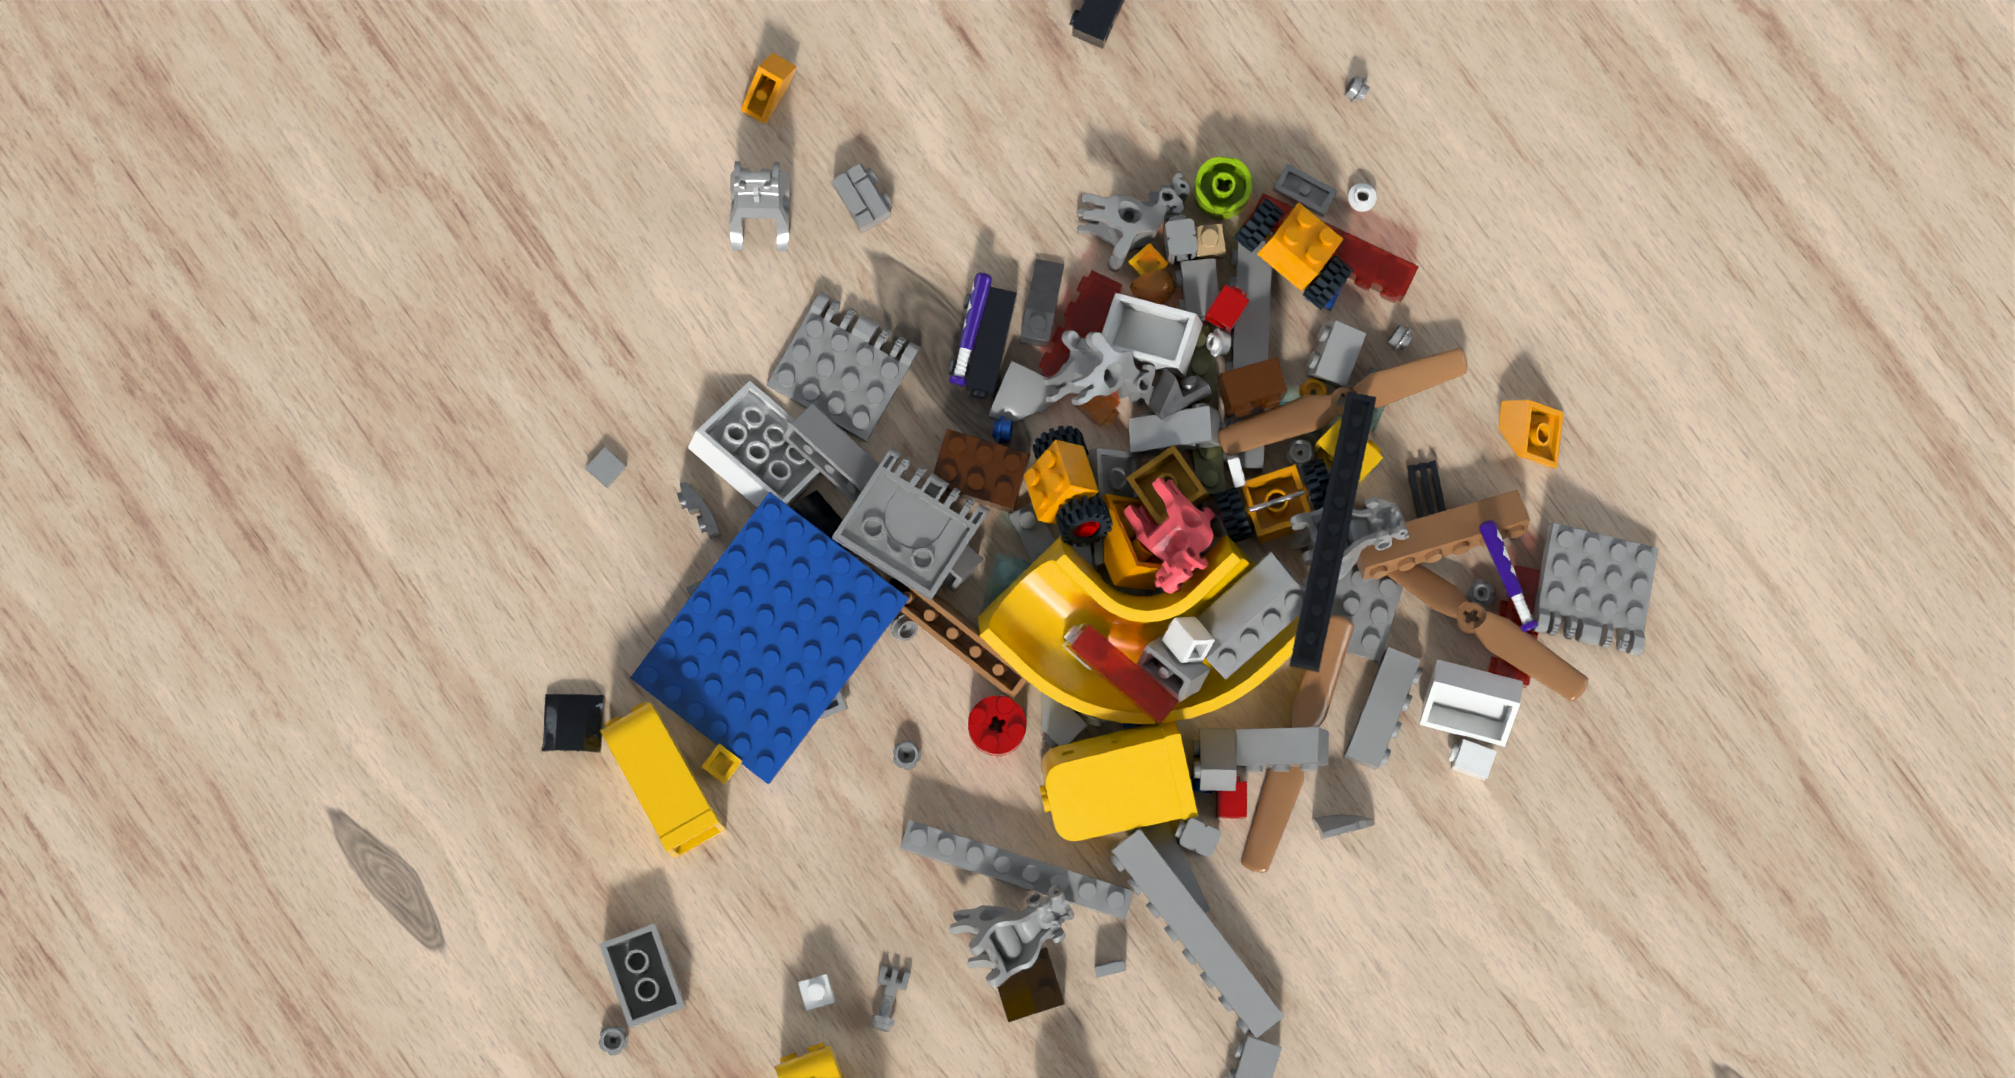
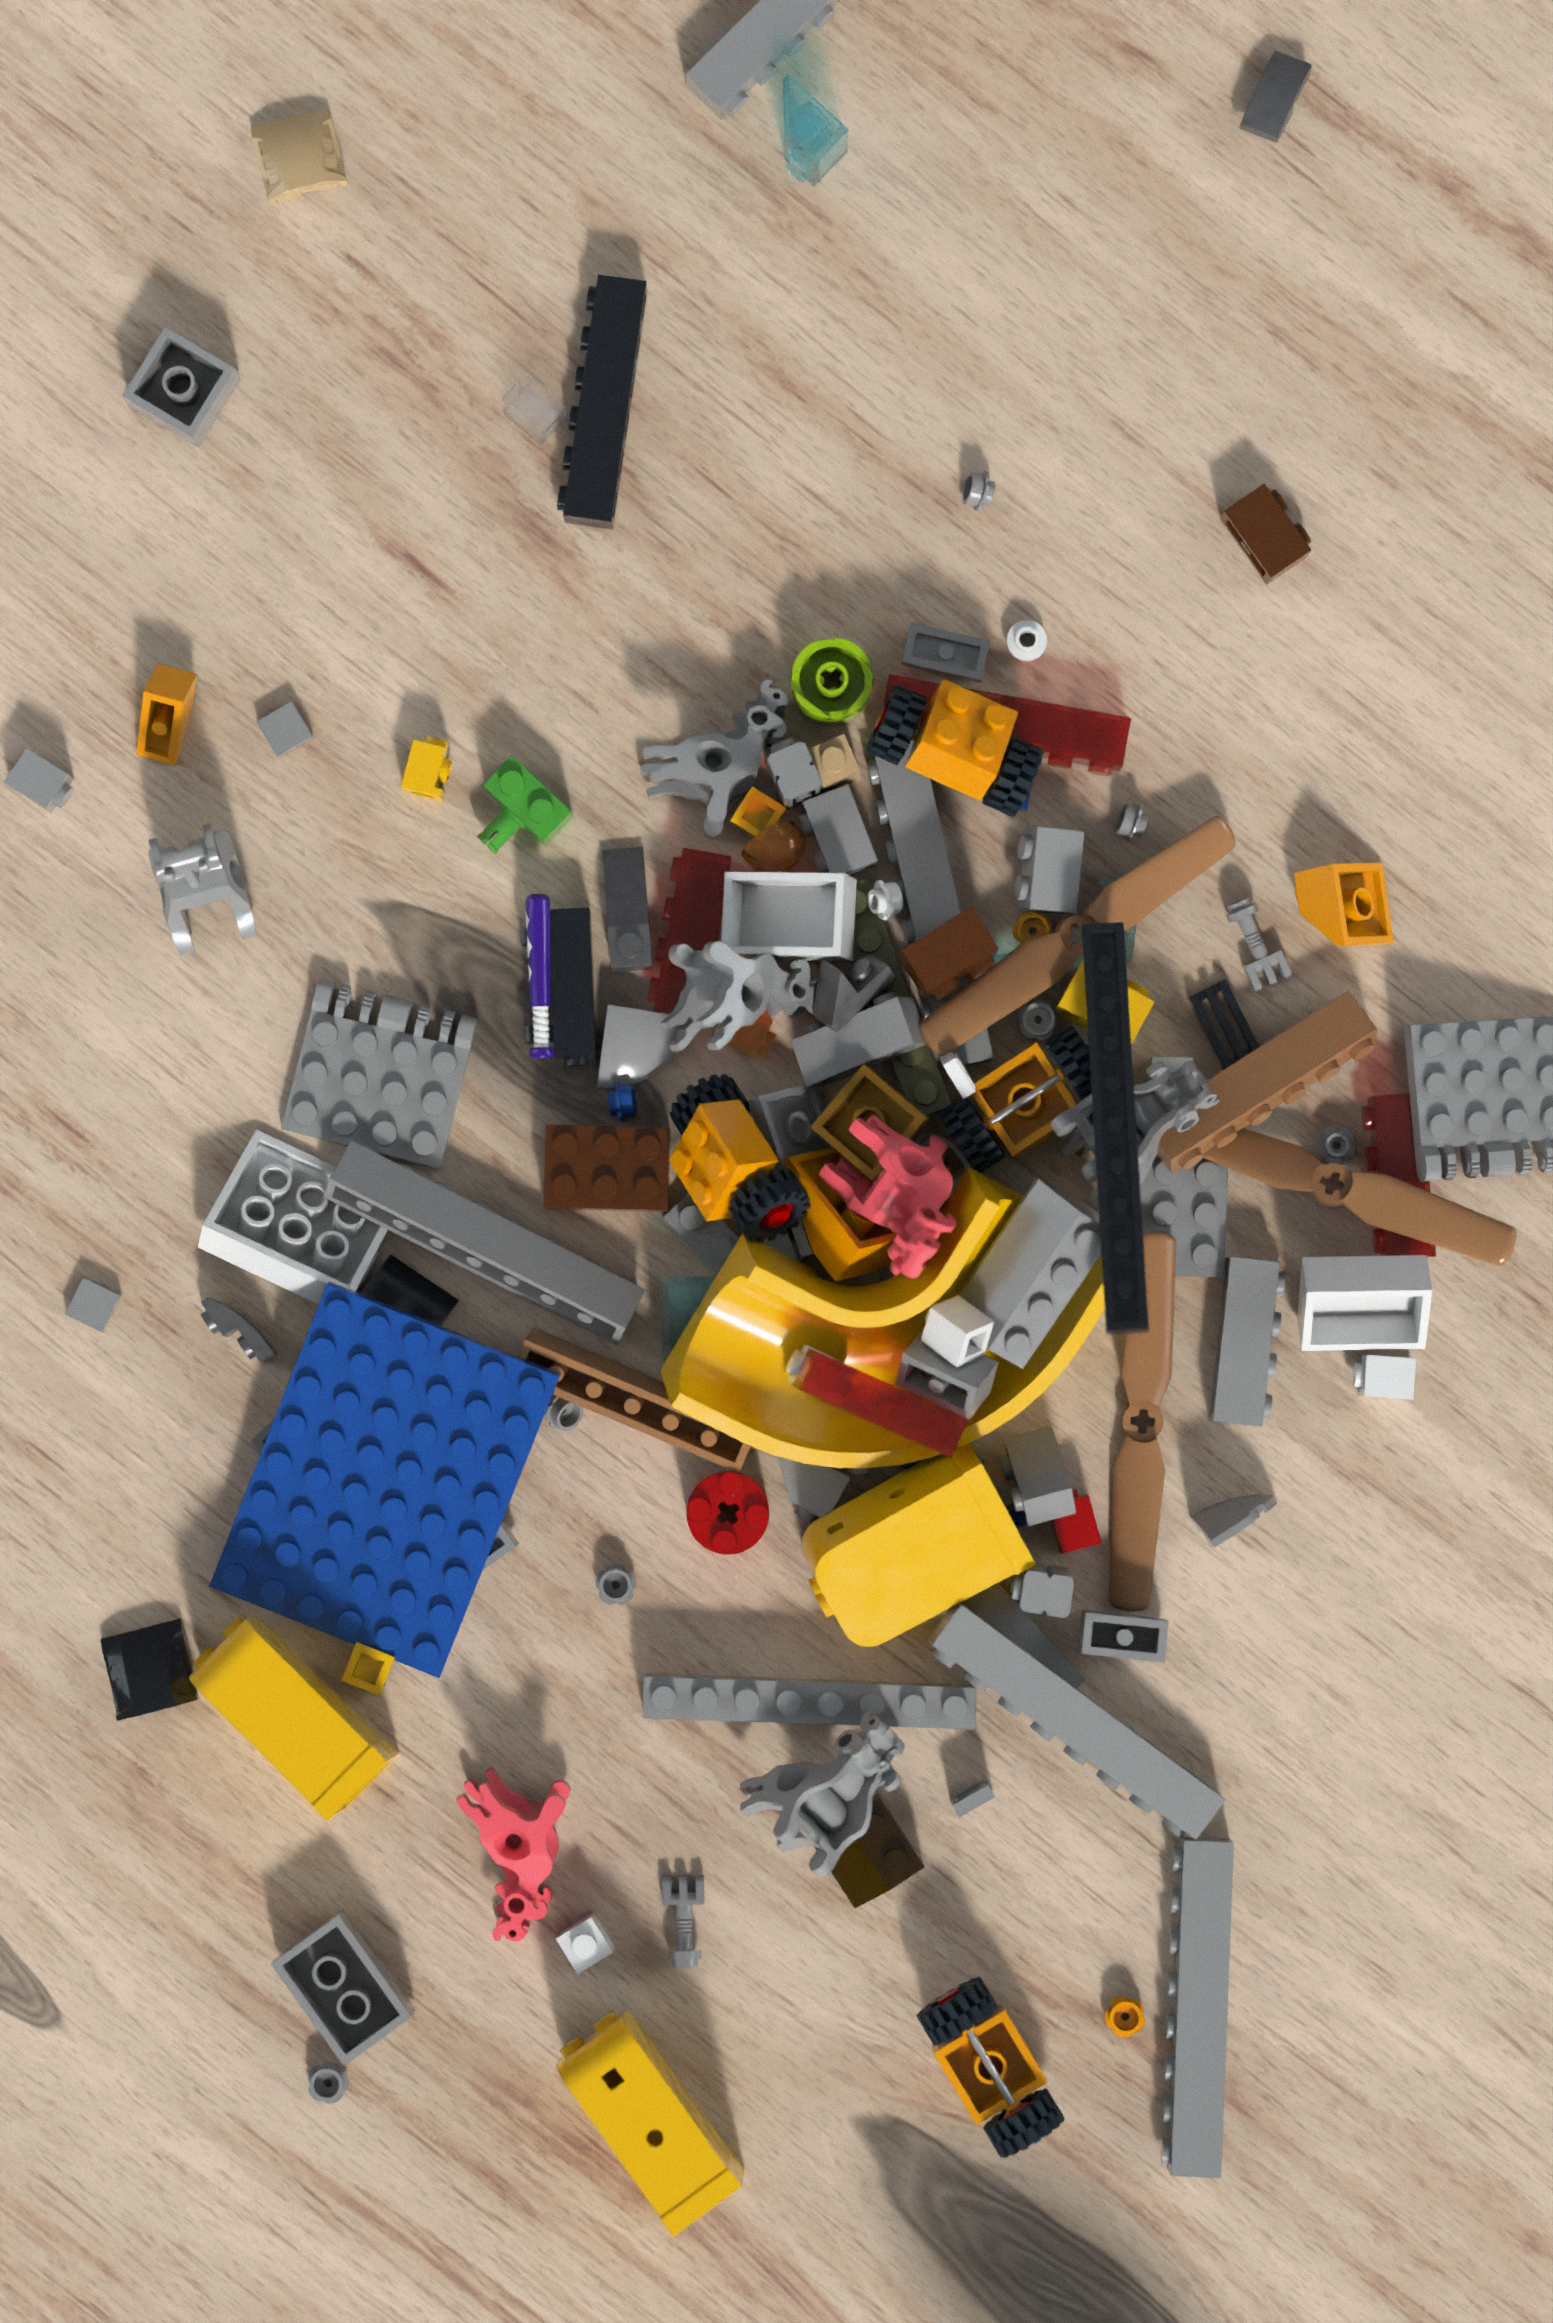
camera: 15 degrees left, 5 degrees up
light grey brick [832,163,893,233] -> none
light grey hinge [832,447,990,601] -> none
red brick [1205,284,1250,334] -> none
light grey brick [1235,727,1329,773] -> none
dark purple piece [1479,520,1539,632] -> none
none -> light grey brick [4,748,74,813]
none -> light grey tile [257,701,314,758]
none -> yellow brick [401,736,453,802]
none -> coral animal [456,1767,571,1941]
none -> bright green brick [477,755,573,854]
none -> light grey brick [1078,1610,1169,1662]
none -> reddish brown brick [1220,483,1311,585]
none -> light grey hinge [1226,897,1292,992]

